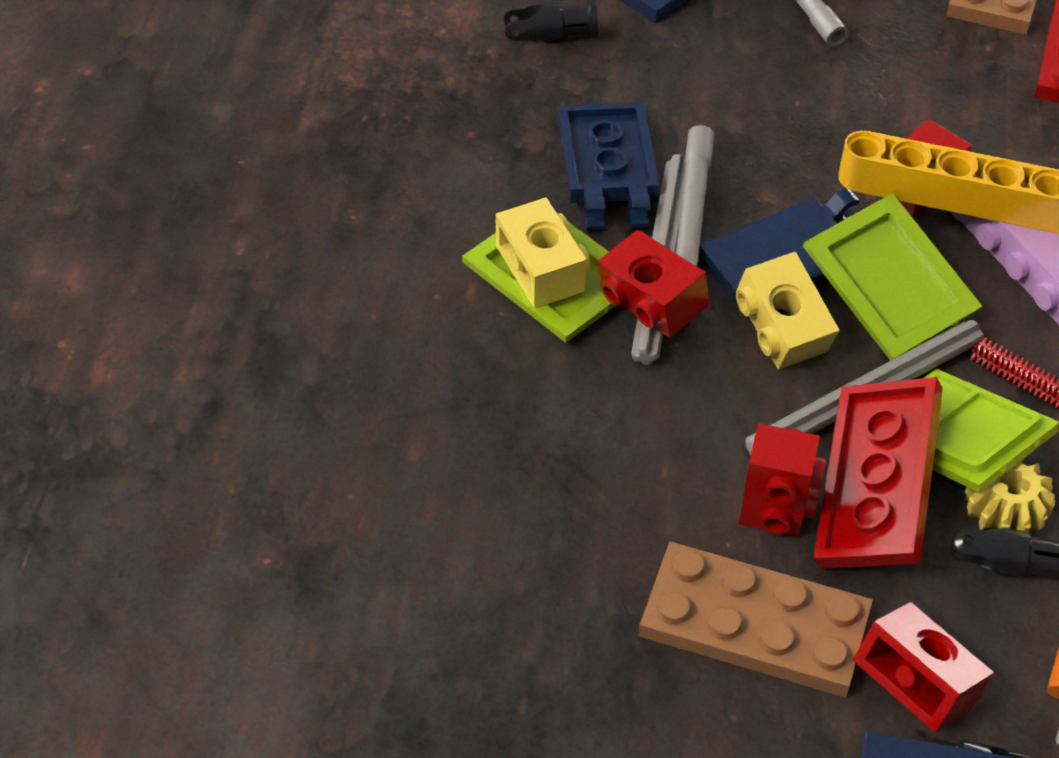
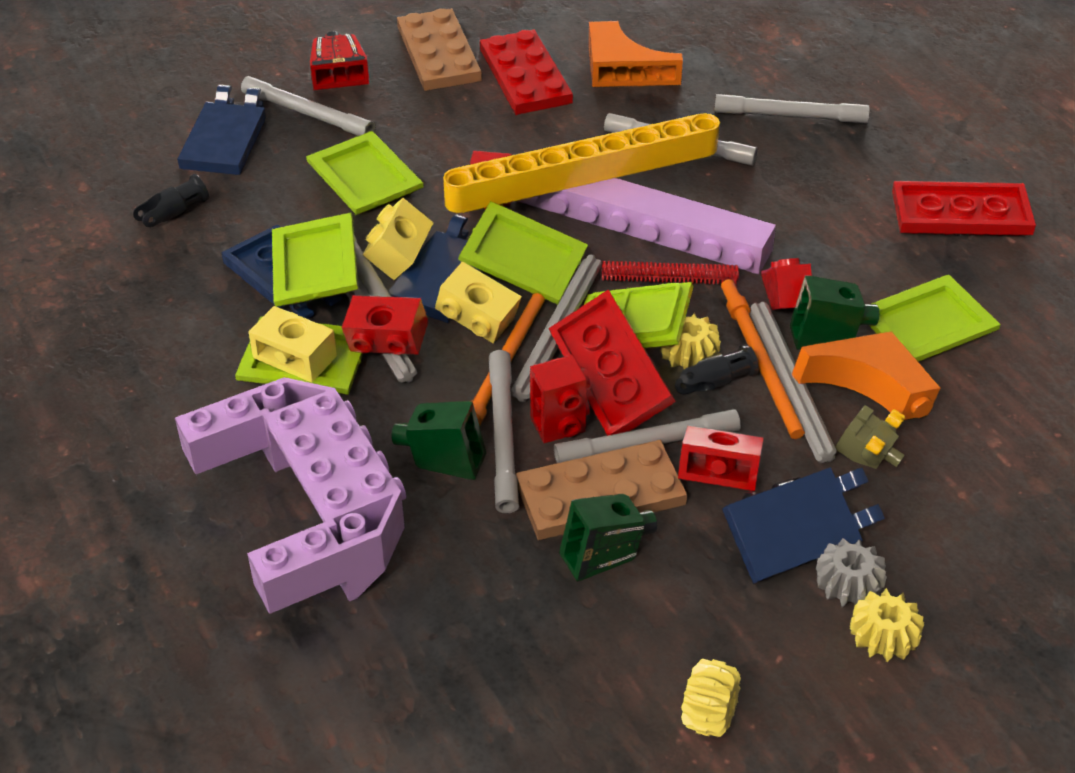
camera: 35 degrees left, 5 degrees down
none -> lavender wedge [175,377,406,614]
none -> lime piece [272,213,358,307]
none -> lime piece [306,131,423,215]
none -> light yellow brick [363,198,433,280]
none -> dark green torso [391,401,486,480]
none -> orange bar [473,293,545,426]
none -> light grey piece [489,350,519,513]
none -> light grey piece [554,409,740,463]
none -> dark green torso [559,494,658,582]

